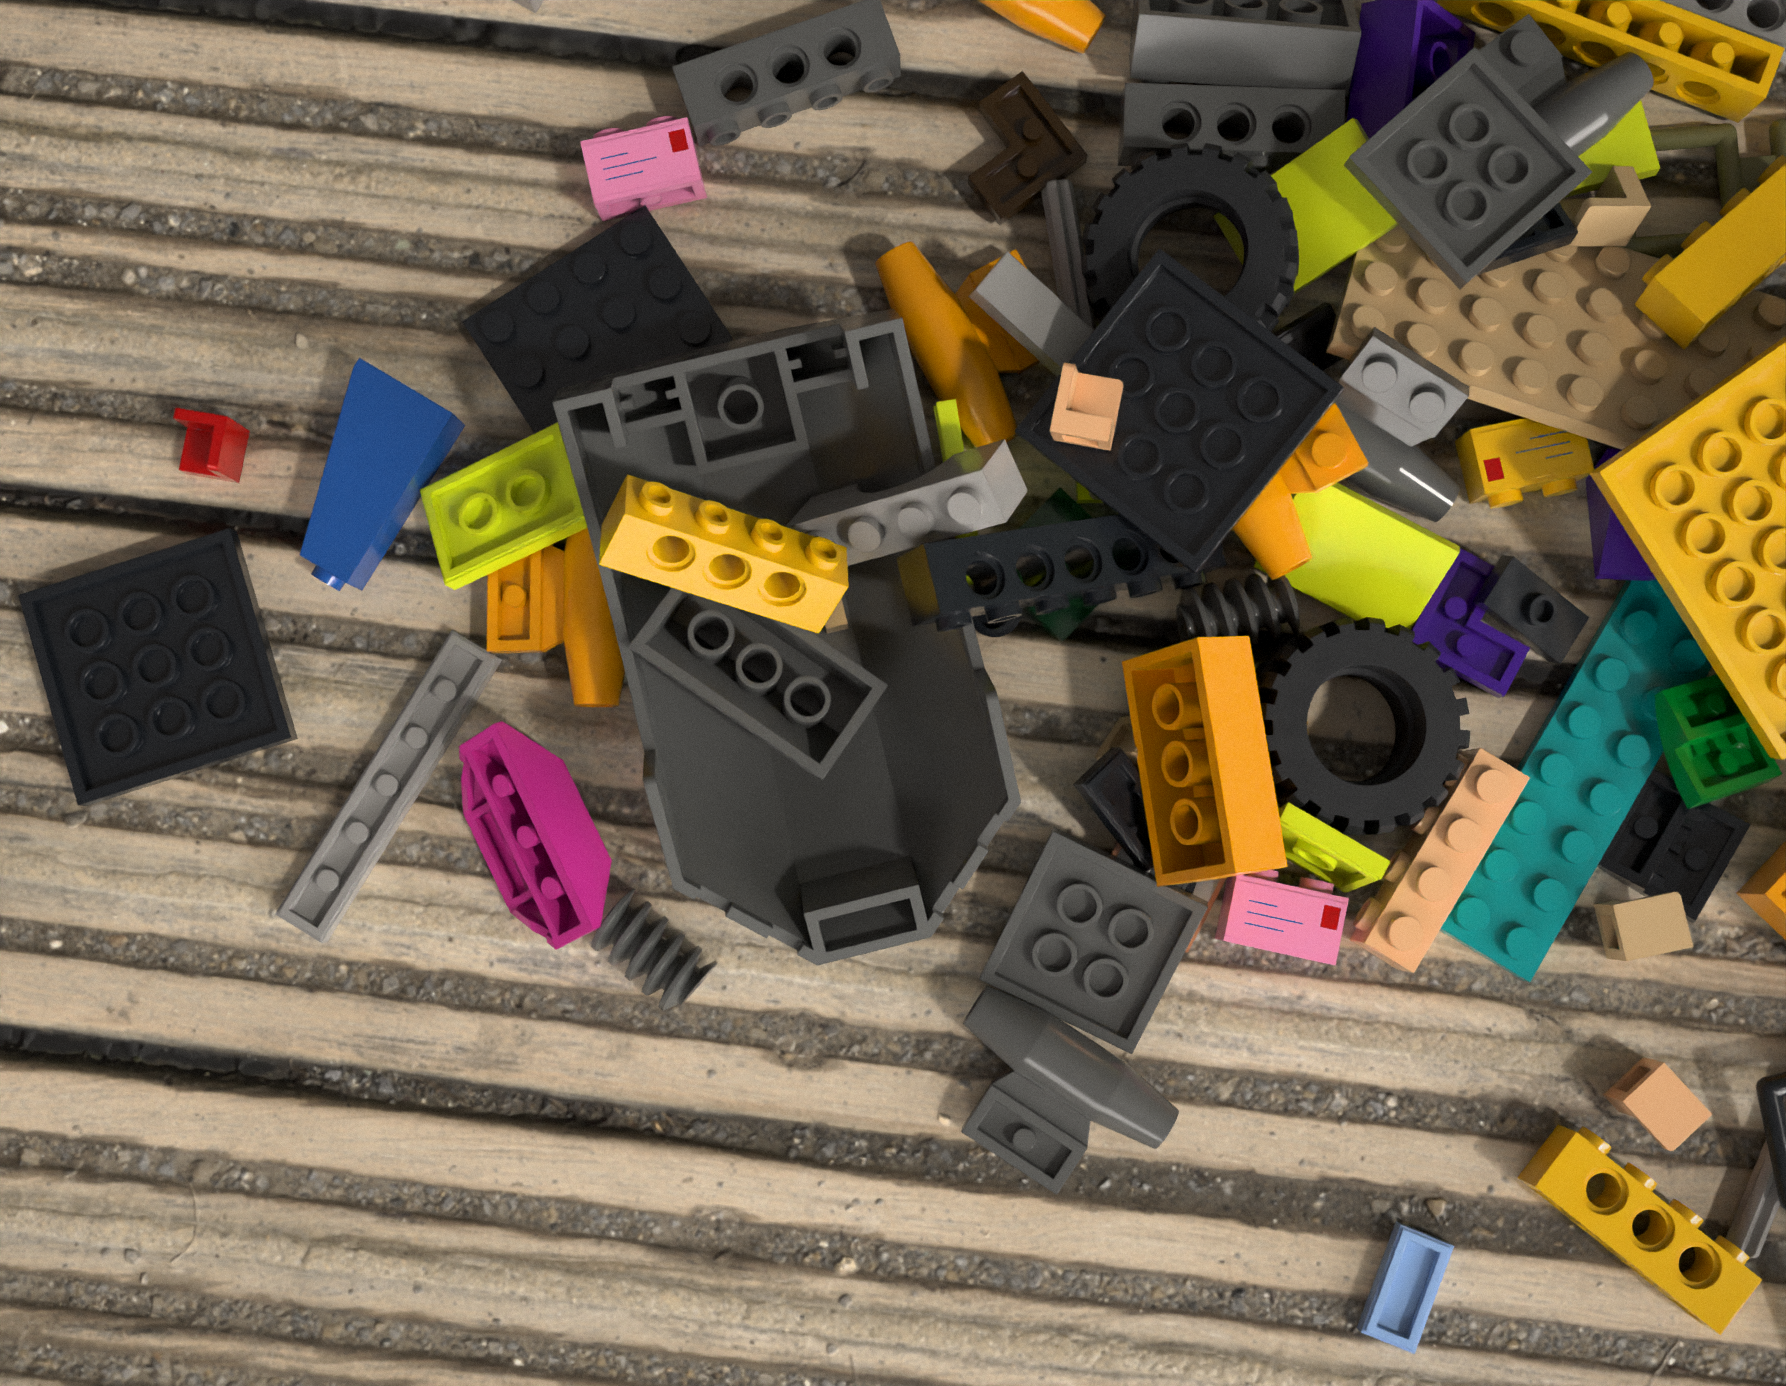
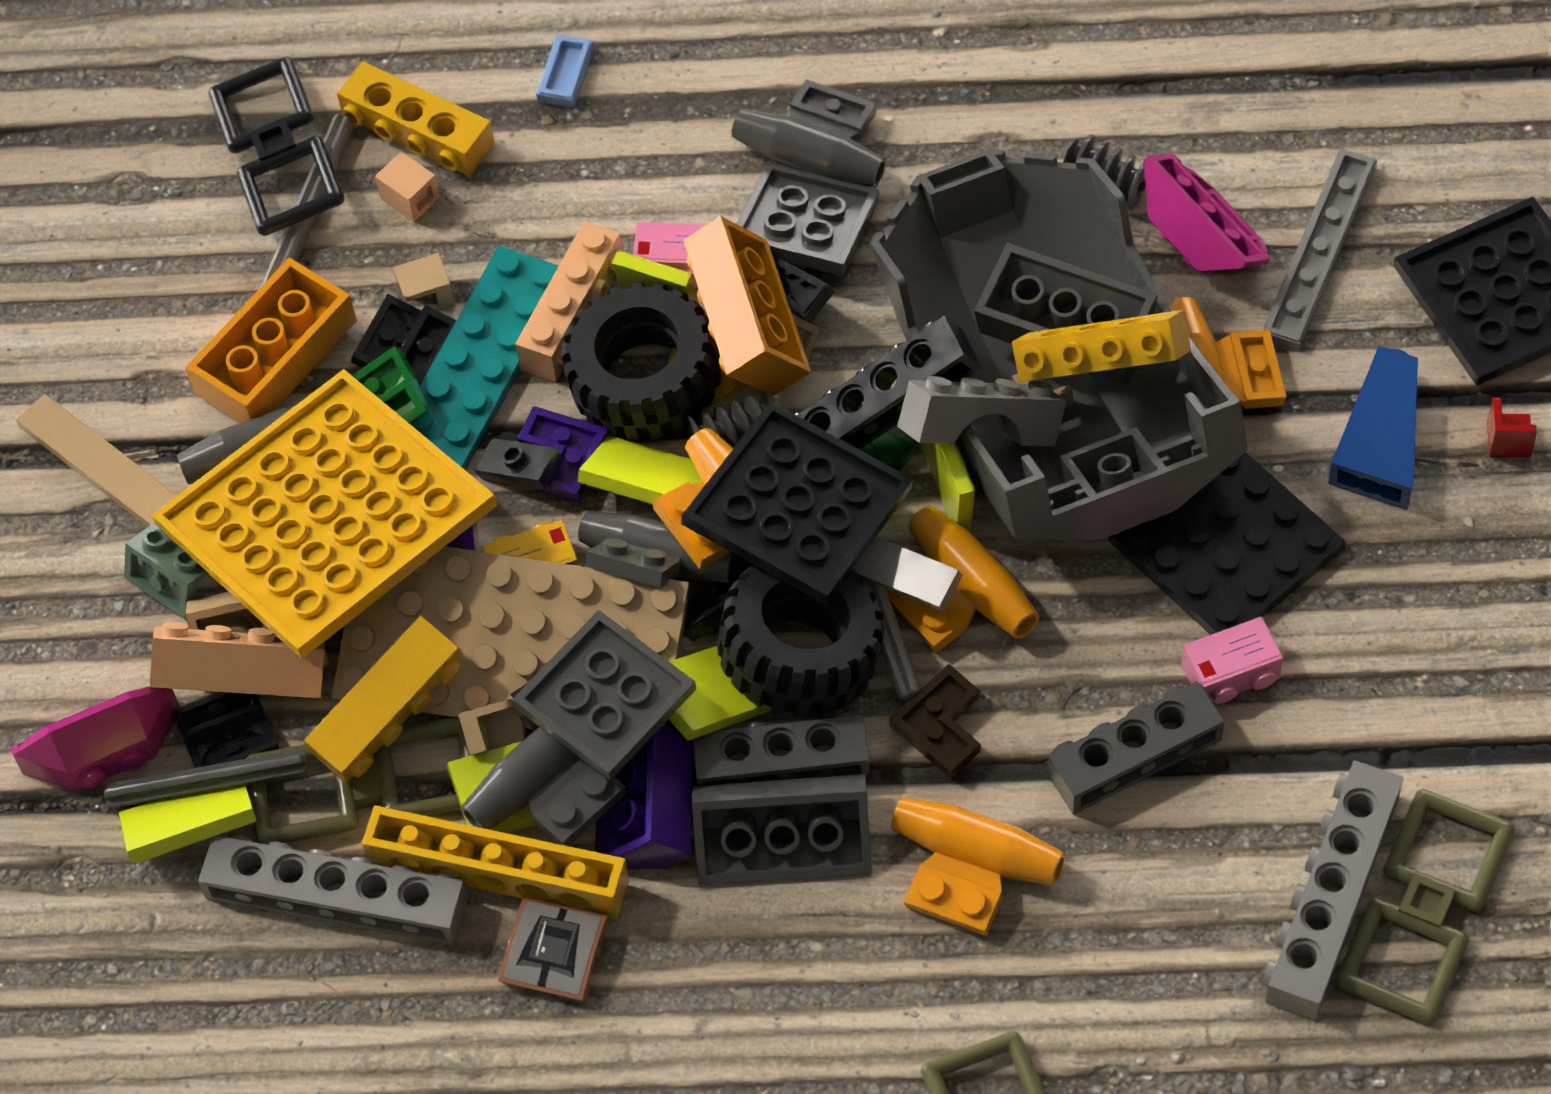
camera: 170 degrees right, 25 degrees down
neon yellow tile [420,422,587,590] -> none
light nougat panel [1050,362,1123,451] -> none

